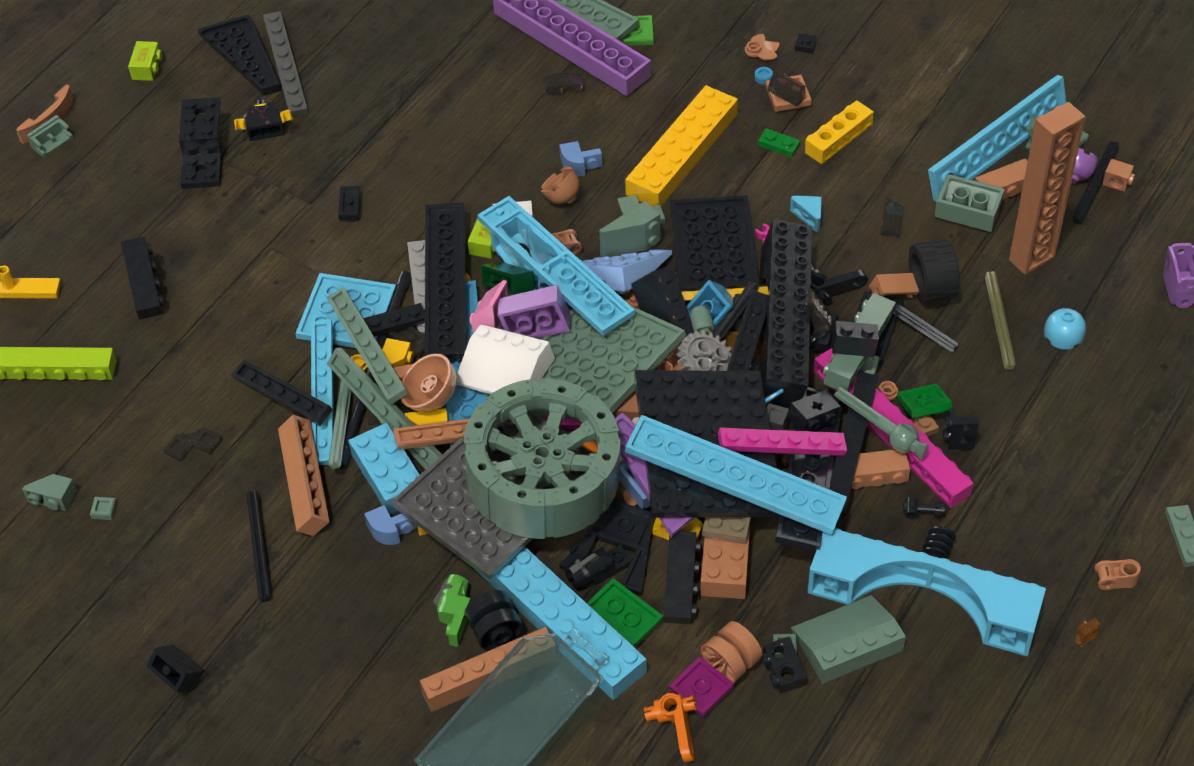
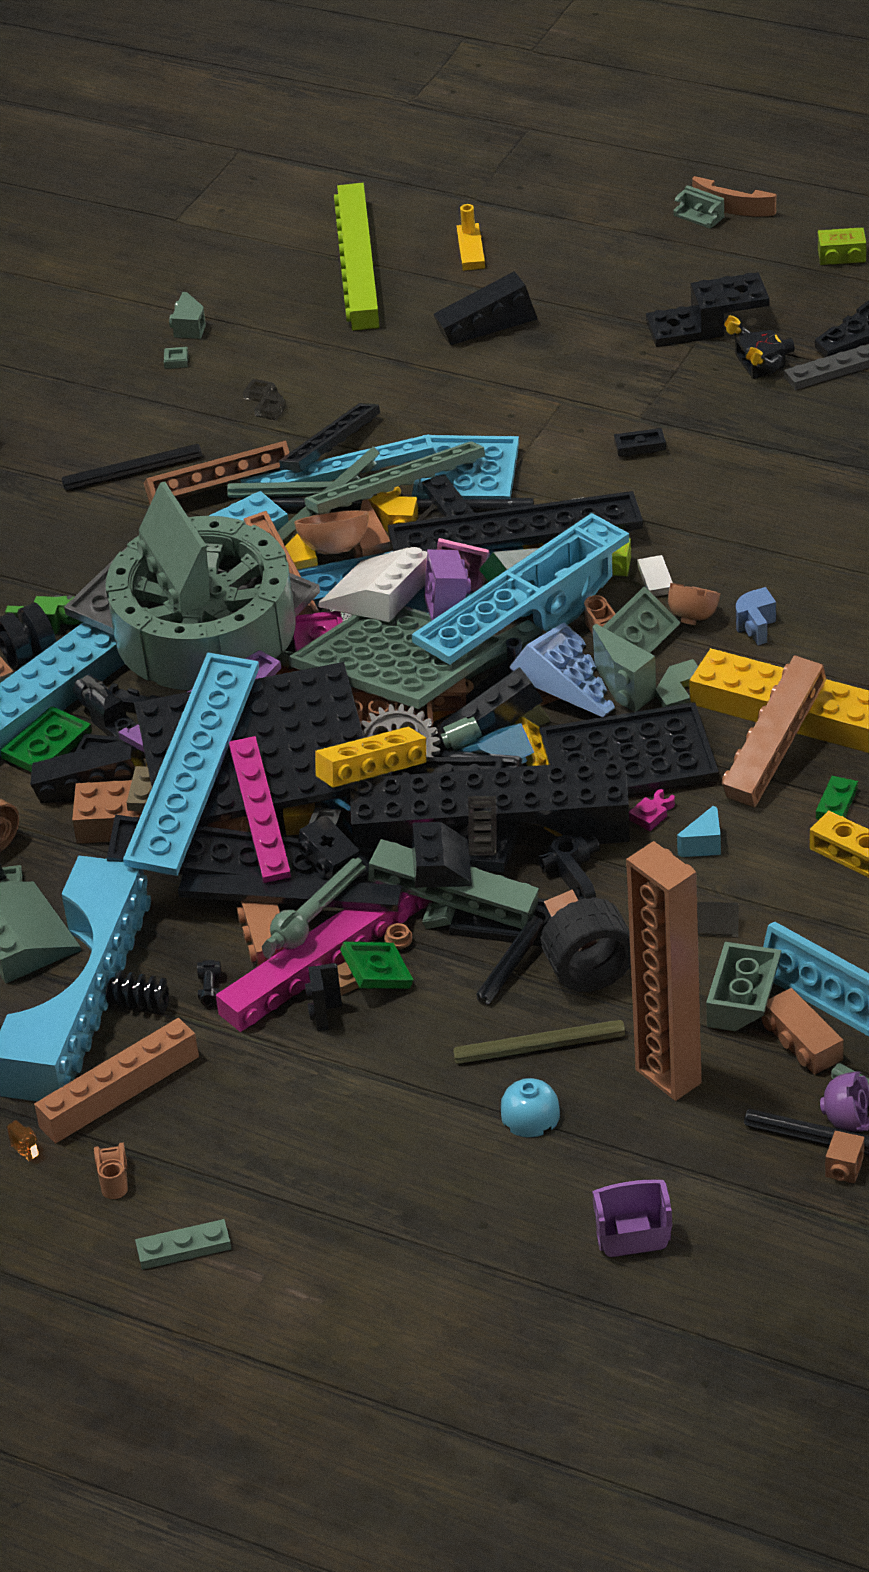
camera: 85 degrees right, 10 degrees down
none -> nougat brick [34,1018,199,1144]
none -> sand green slope [137,482,210,614]
none -> yellow brick [315,727,426,787]
none -> sand green plate [603,586,680,653]
none -> nougat brick [722,655,827,808]

